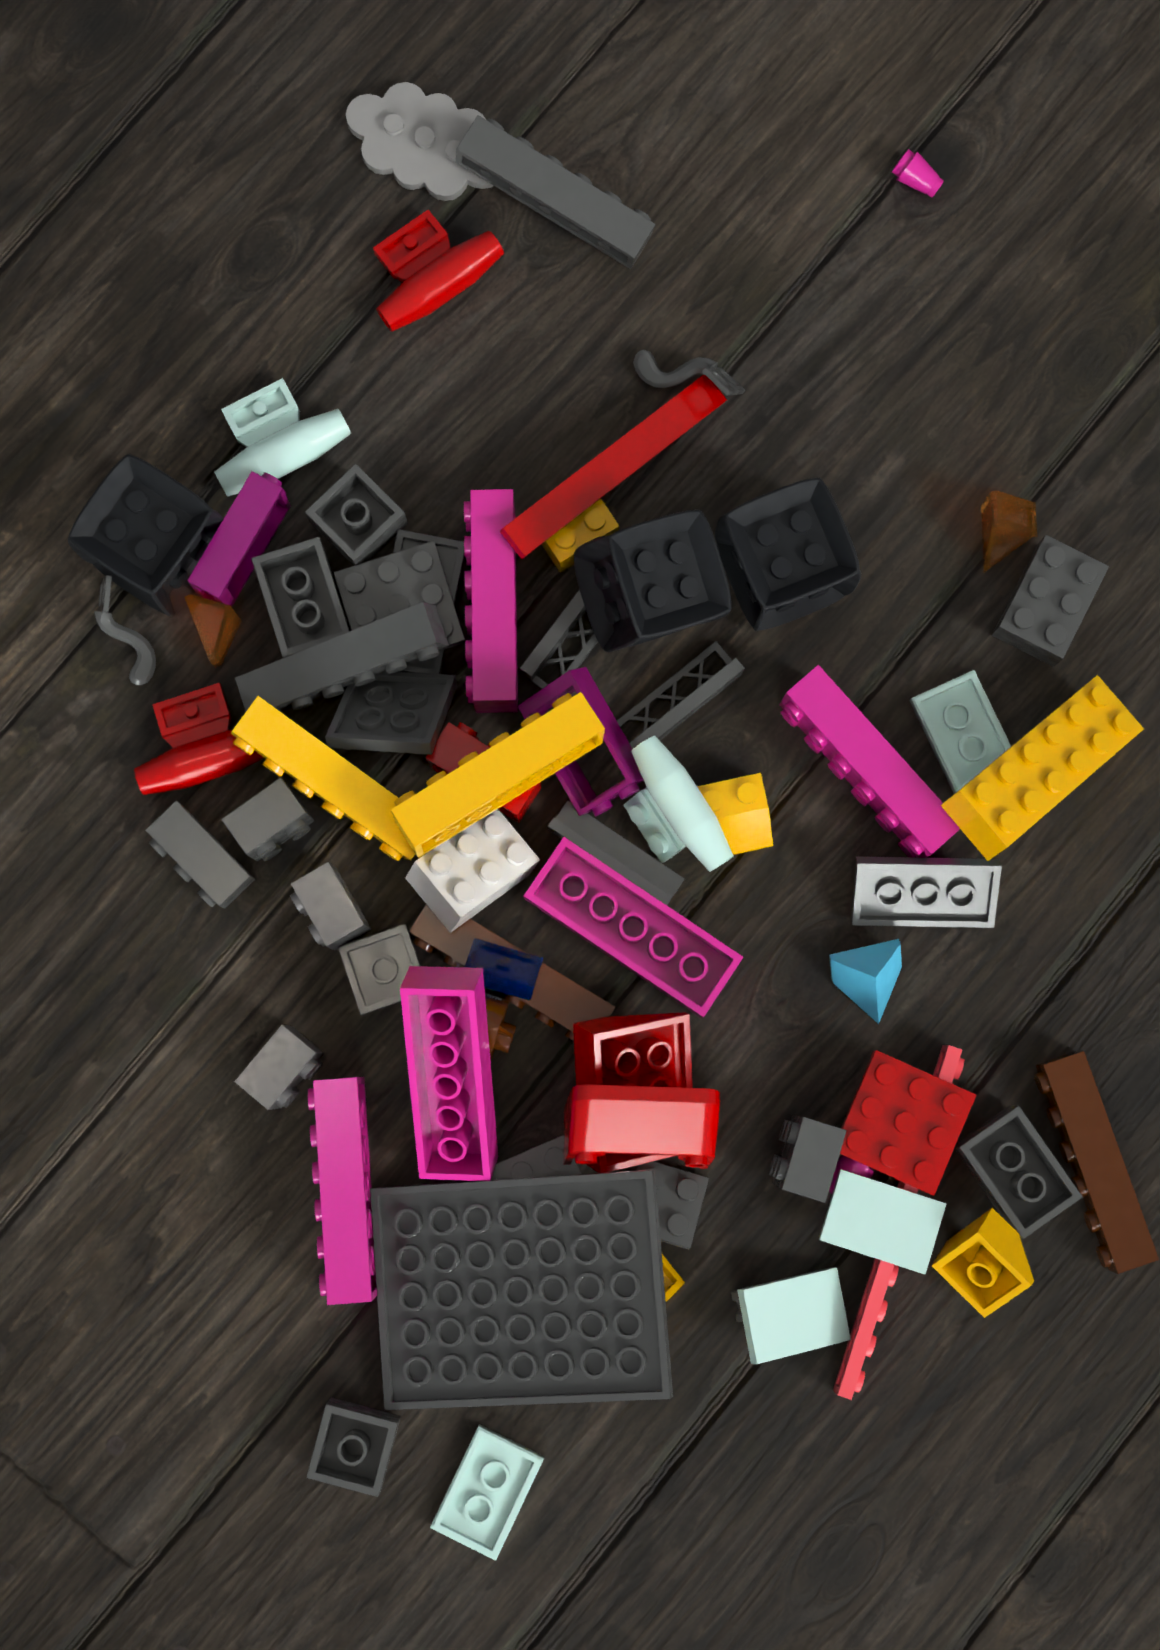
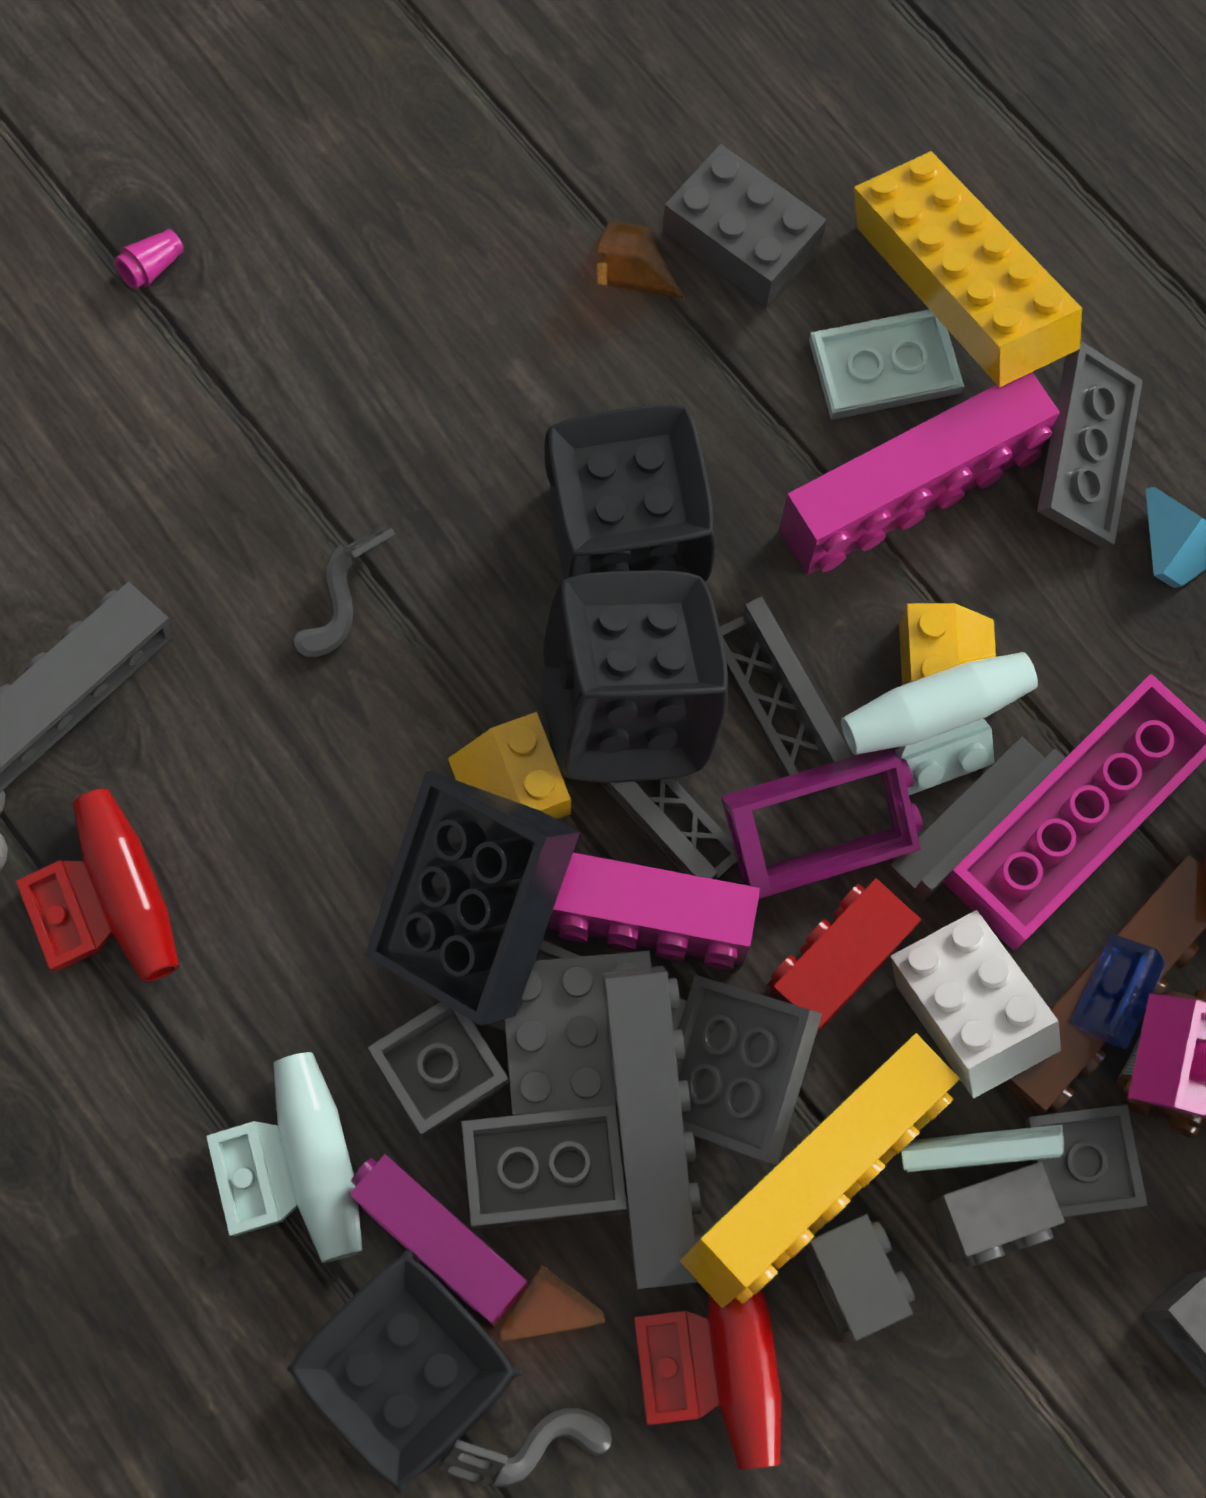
camera: 80 degrees left, 10 degrees down
dark grey brick [145,801,255,909] -> none
yellow brick [391,692,605,858] -> none
red tile [500,374,727,559] -> none
none -> black slope [365,771,580,1026]
none -> light aqua tile [901,1125,1064,1172]

